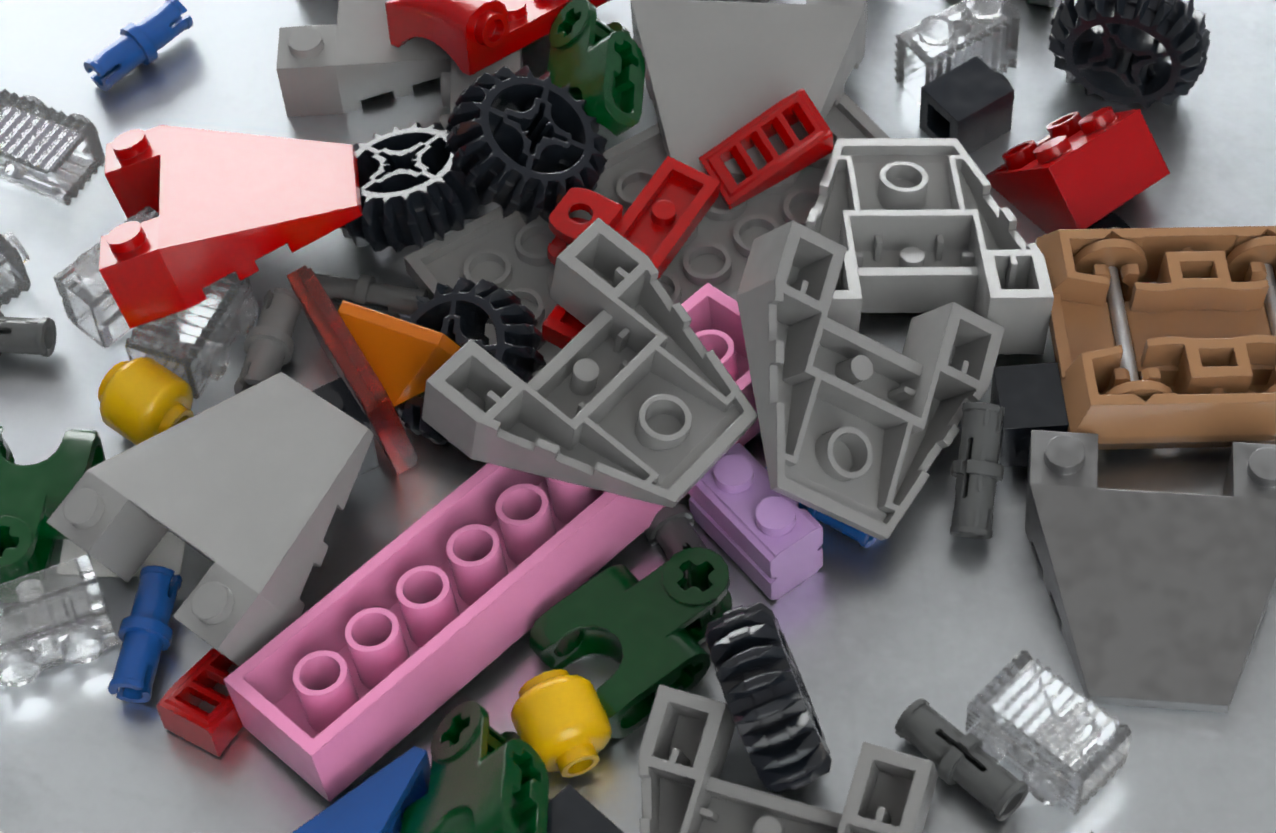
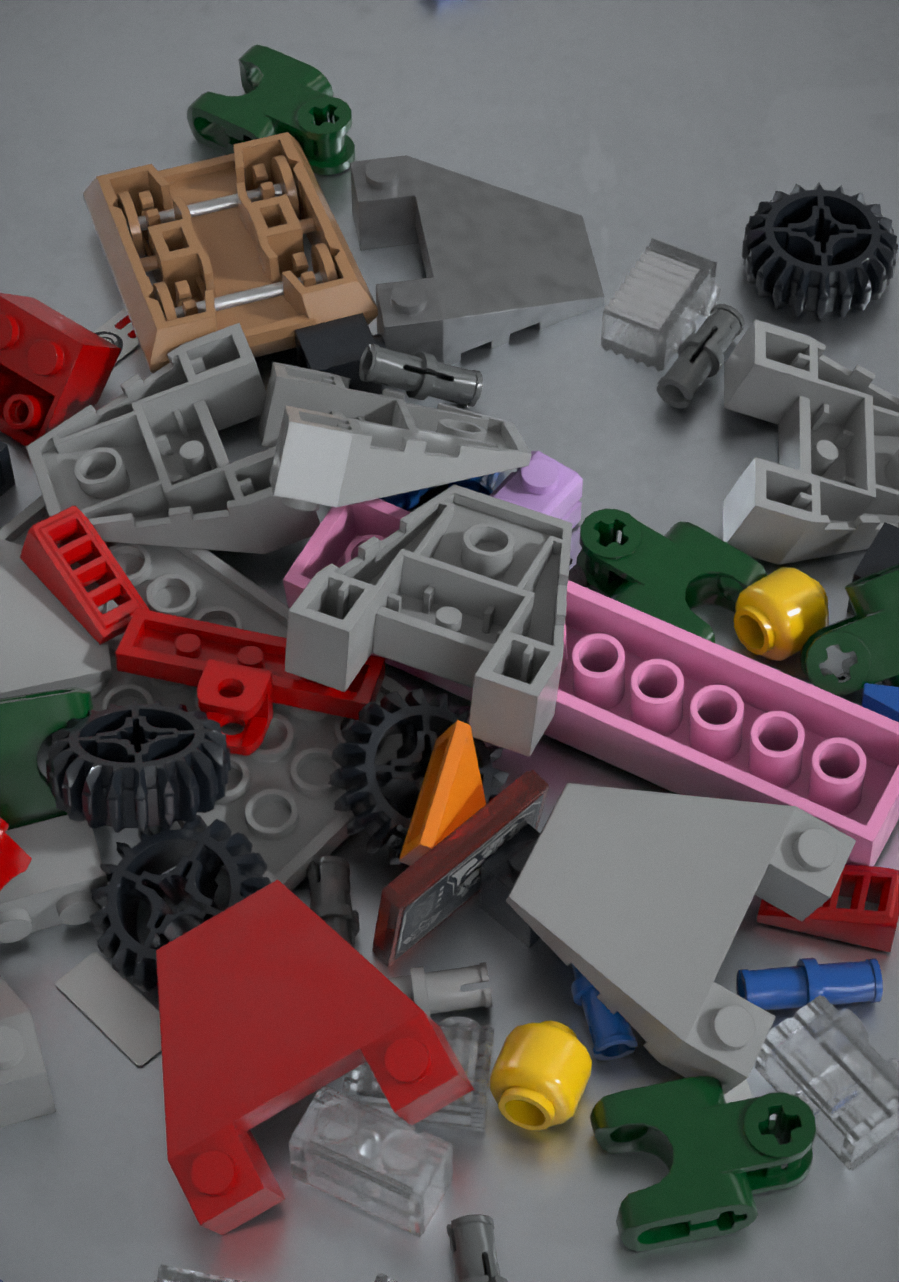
camera: 110 degrees left, 0 degrees up
black gear [705,602,832,793] -> none

